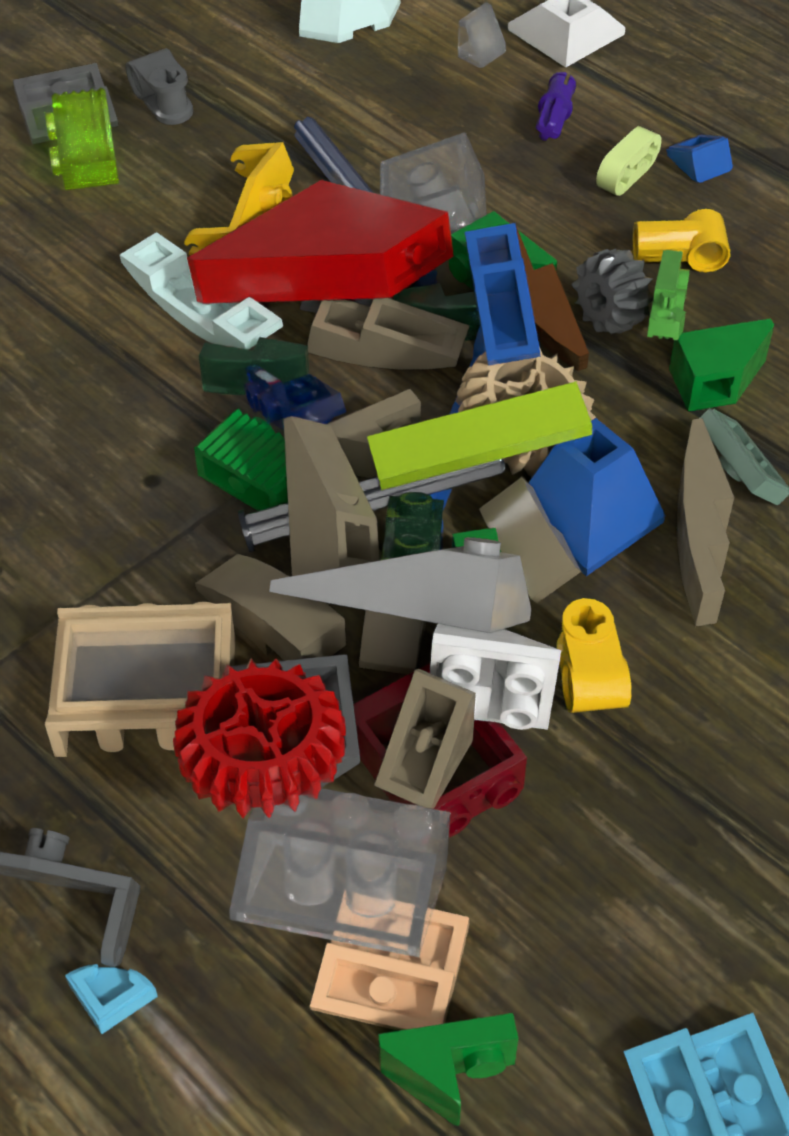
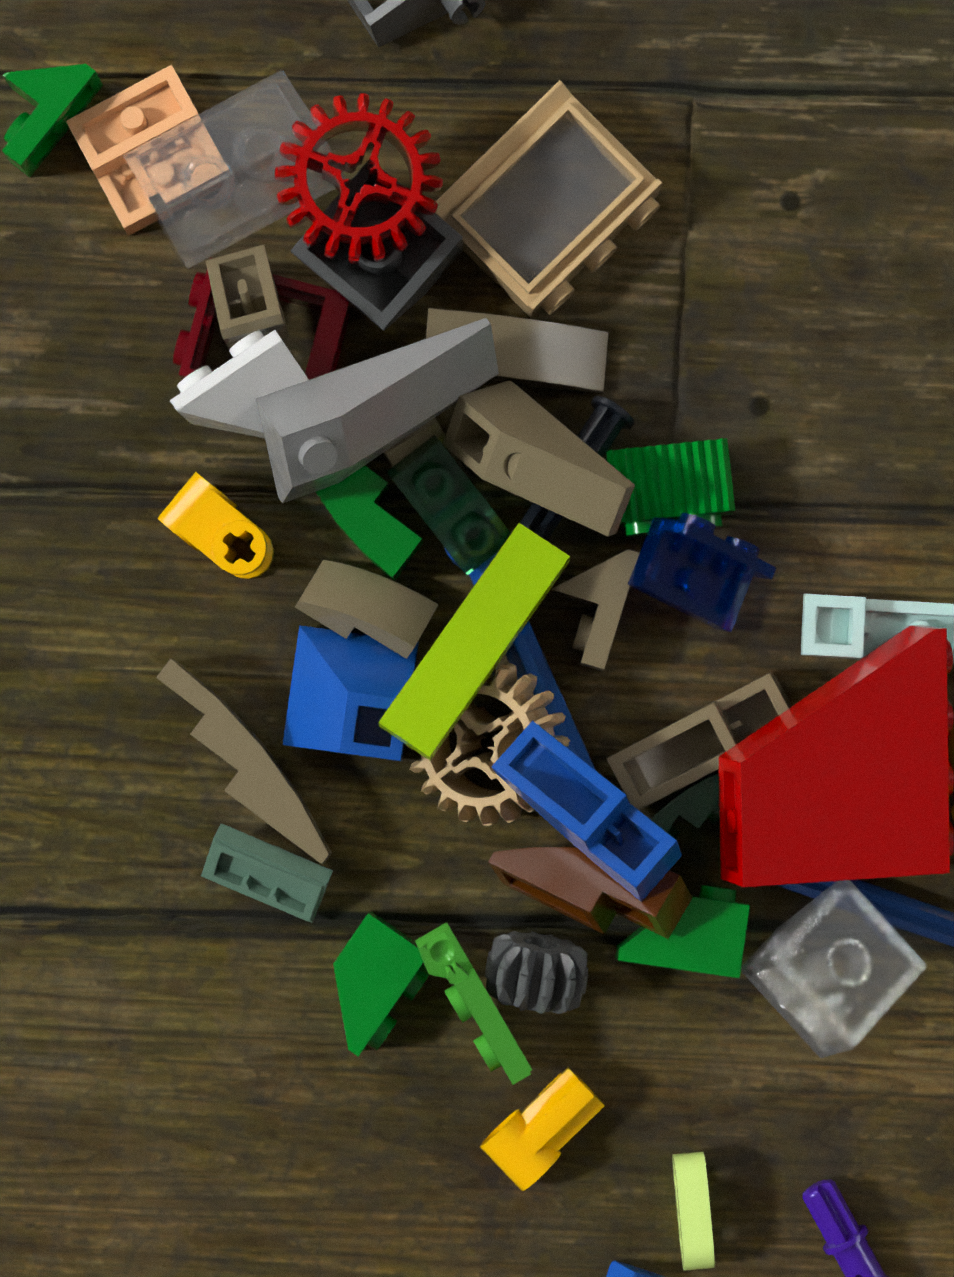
camera: 140 degrees right, 35 degrees up
clear green slope [199,337,310,395] -> none

